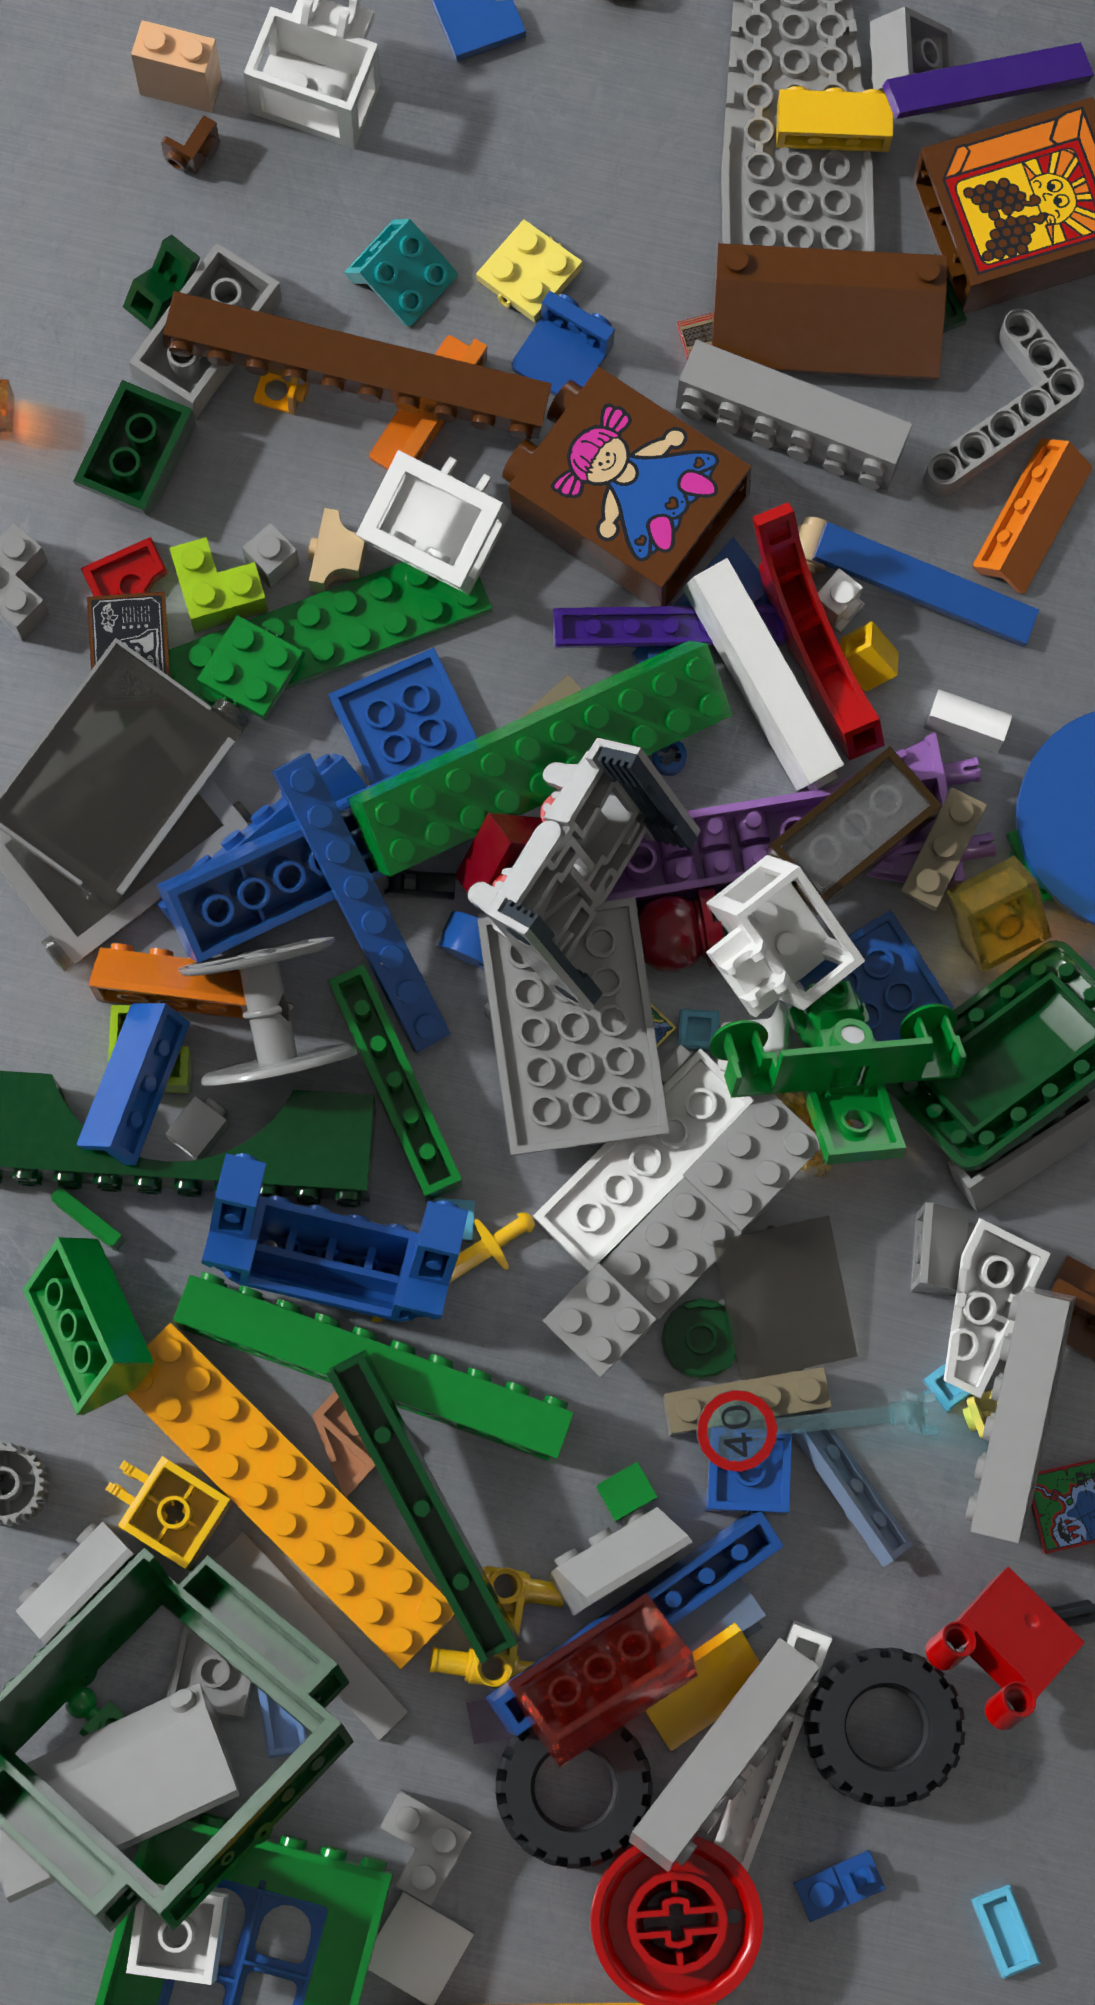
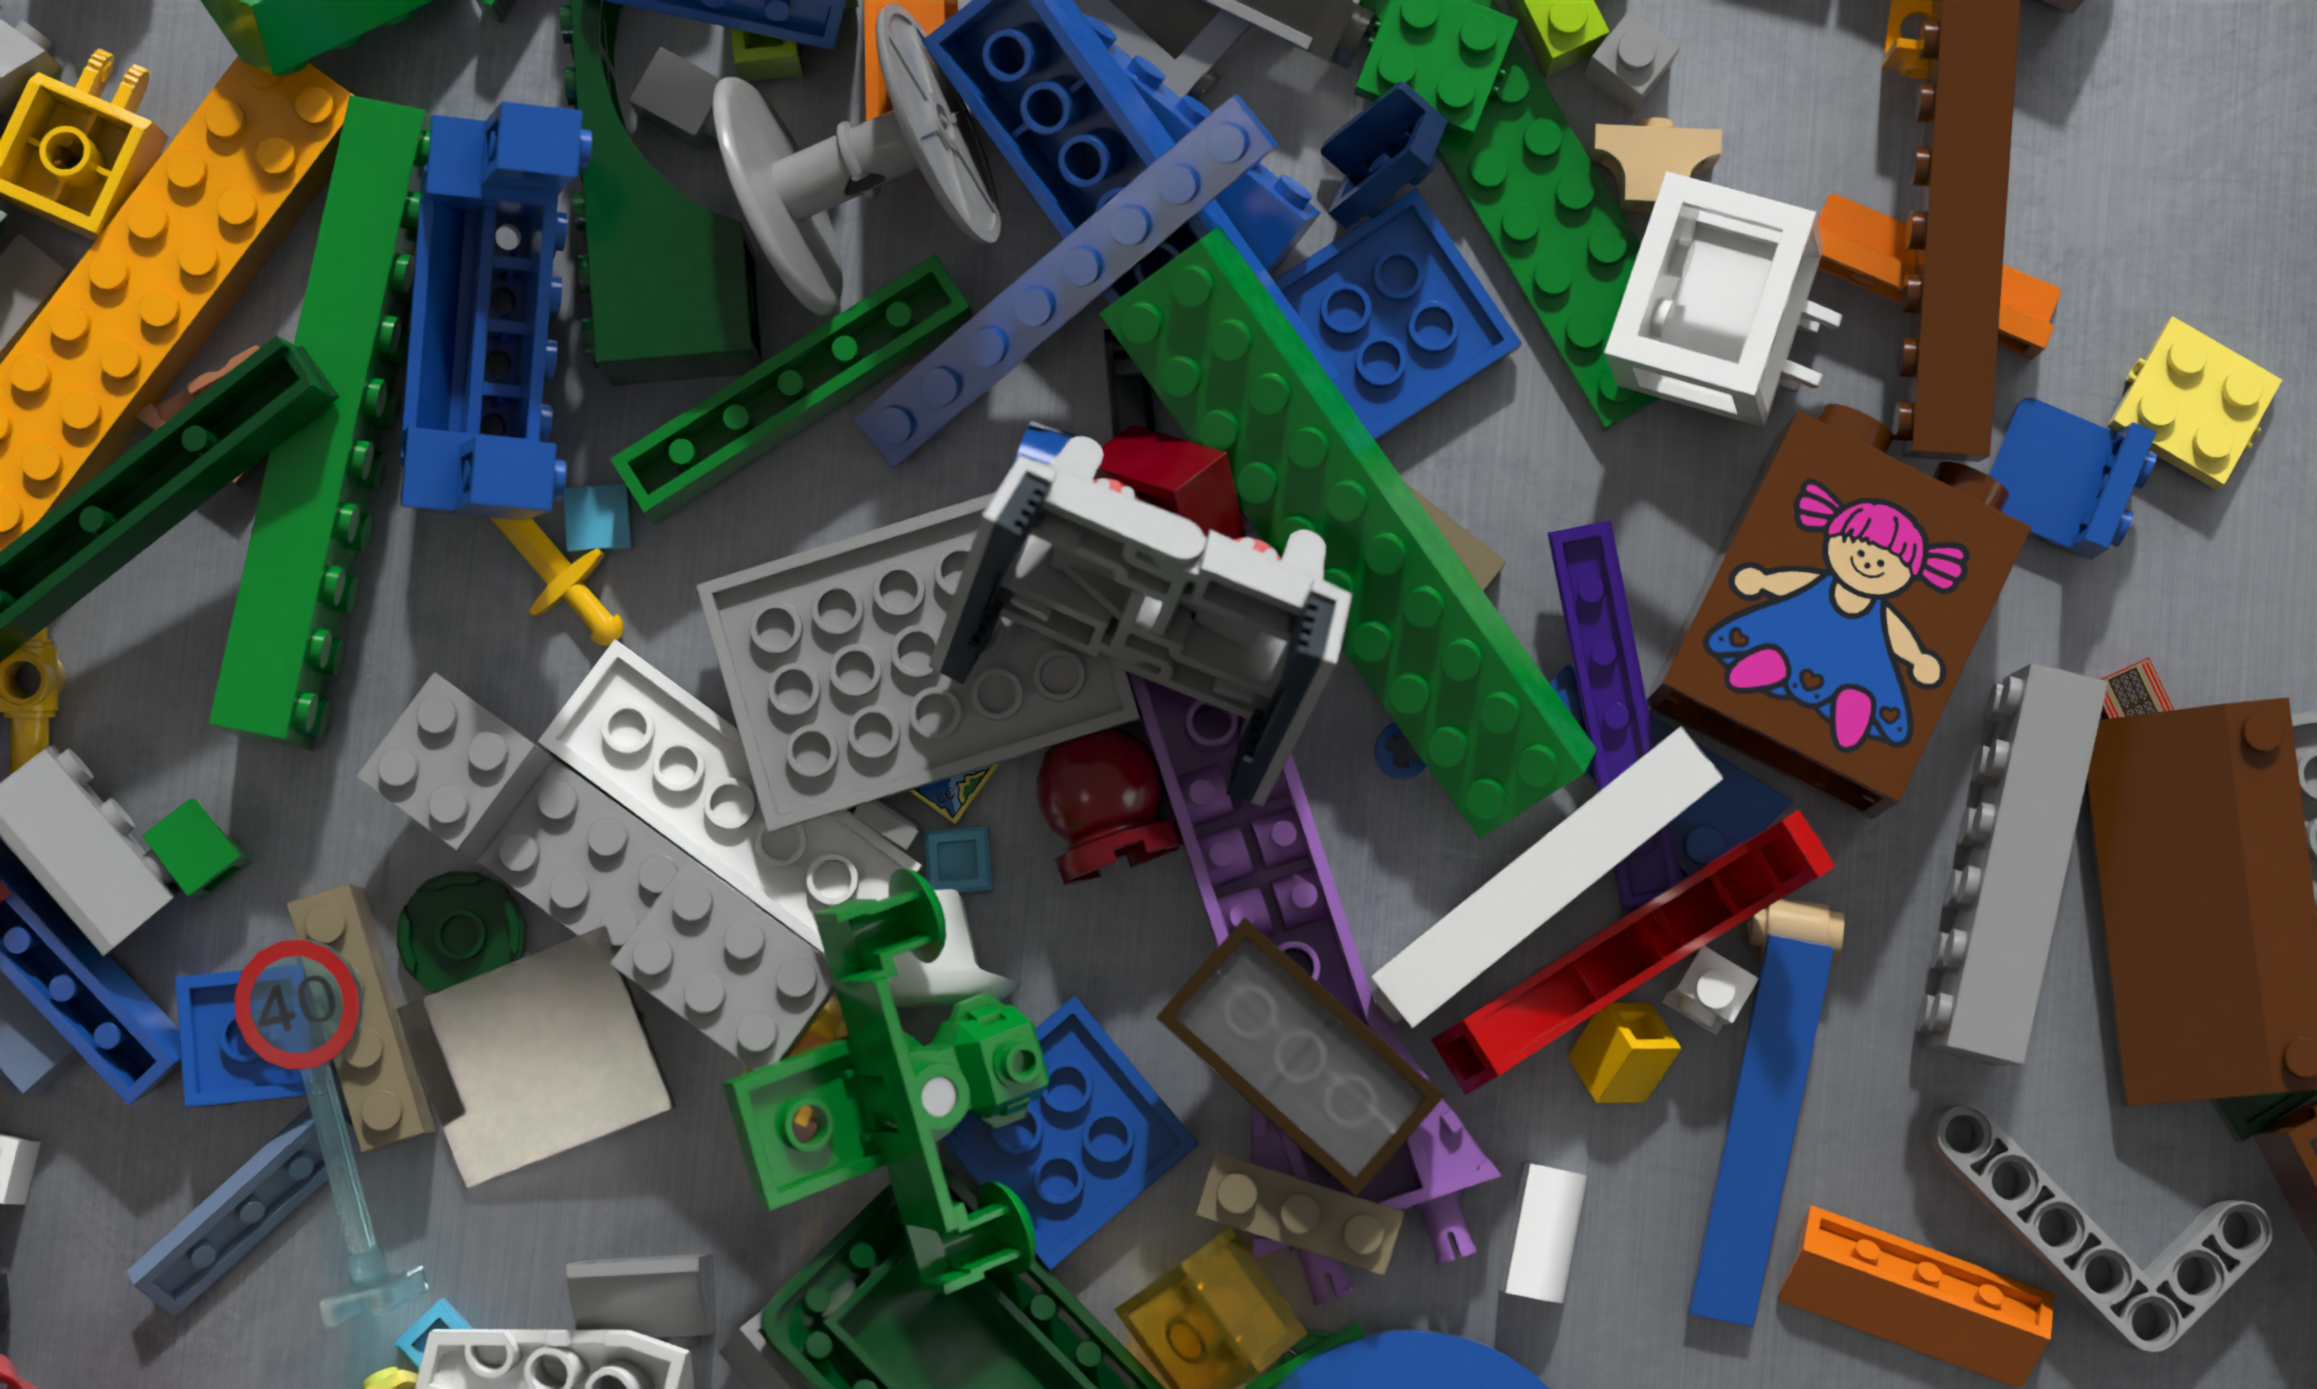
camera: 85 degrees right, 5 degrees up
teal bracket [343,219,458,327] -> none
white piece [706,855,865,1017] -> none
none -> dark blue bracket [1320,81,1448,229]

